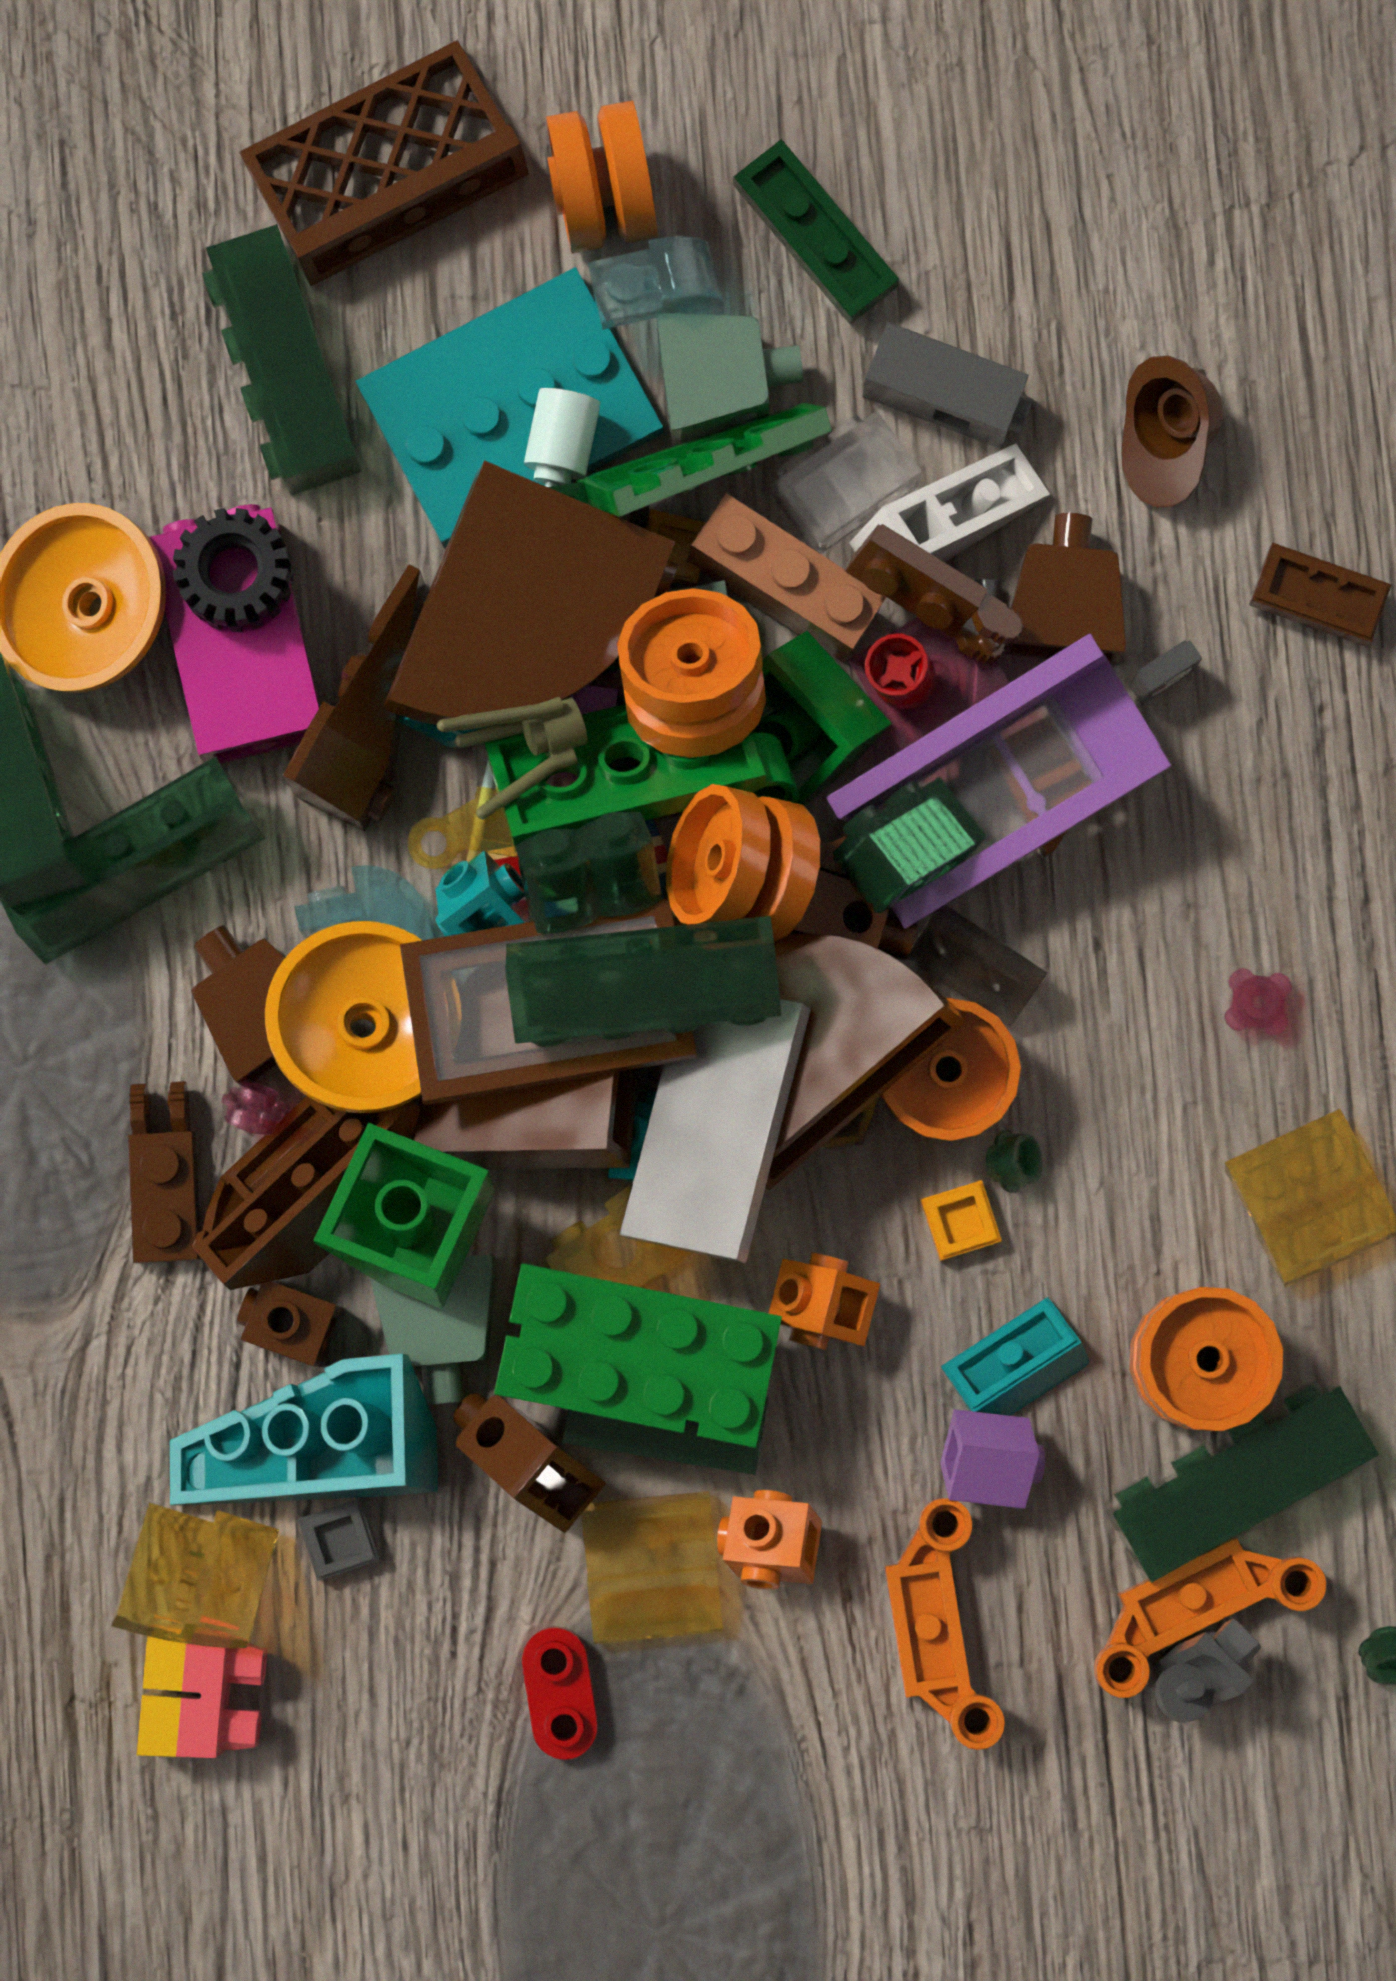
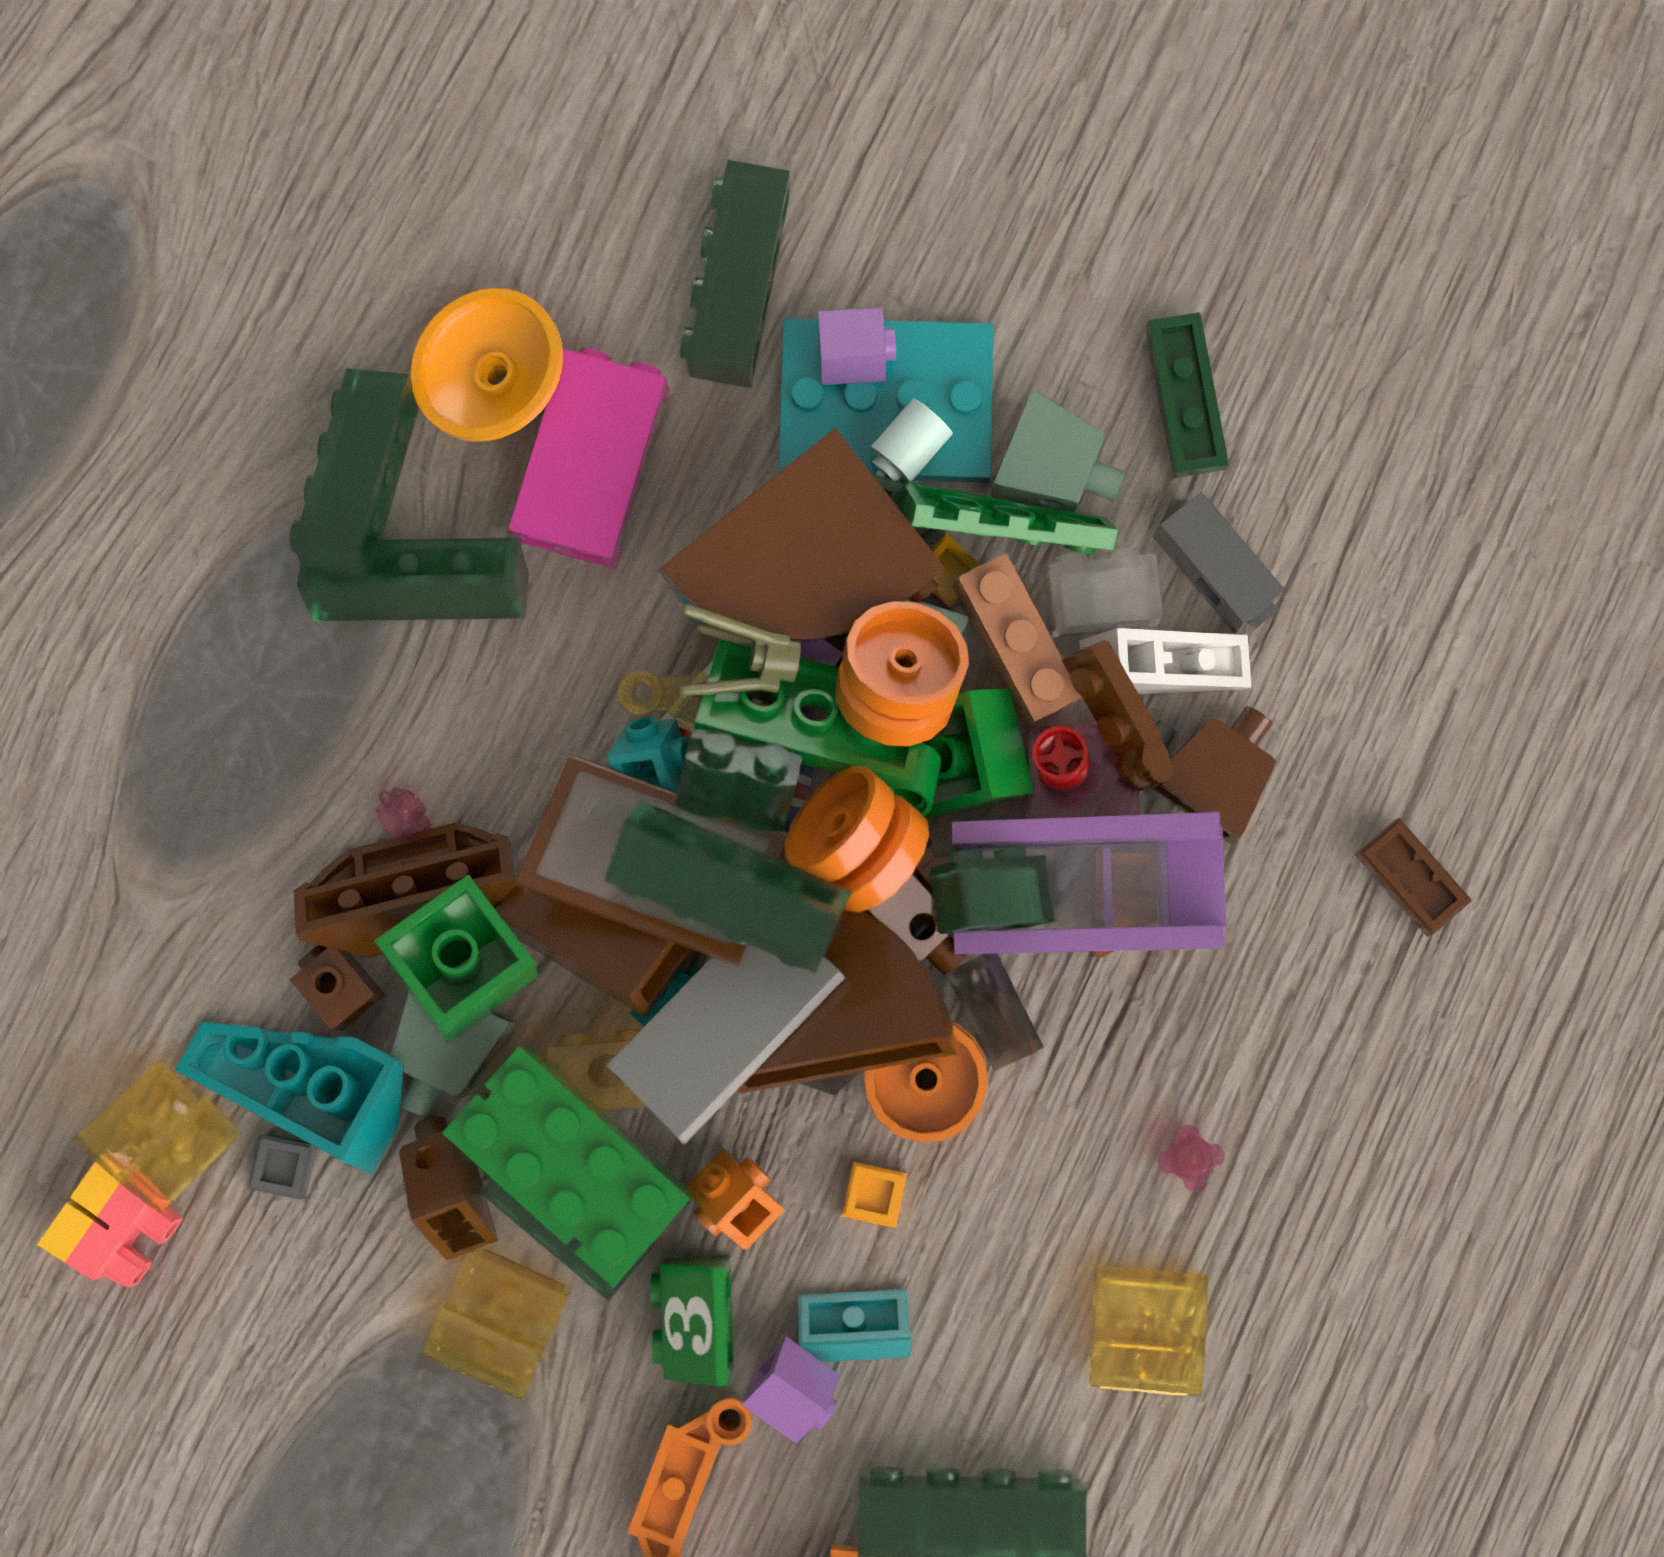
camera: 30 degrees right, 0 degrees up
reddish brown hinge [128,1081,200,1264] -> none
black tyre [173,508,294,632] -> none
reddish brown torso [191,925,285,1088] -> none
reddish brown fence [239,40,529,287] -> none
light orange dish [265,921,462,1113] -> none
reddish brown wedge [283,564,425,832] -> none
clear light blue brick [294,865,436,940] -> none
red plate [522,1626,598,1760] -> none
orange wheel [546,100,658,254] -> none
clear light blue brick [588,236,724,330] -> none
orange brick [717,1490,822,1590] -> none
clear green plate [986,1130,1043,1193] -> none
reddish brown piece [1122,355,1224,508] -> none
orange wheel [1129,1287,1283,1431] -> none
dark grey tile [1130,640,1202,705] -> none
none -> green slope [651,1256,734,1386]
none -> medium lavender brick [818,307,896,385]

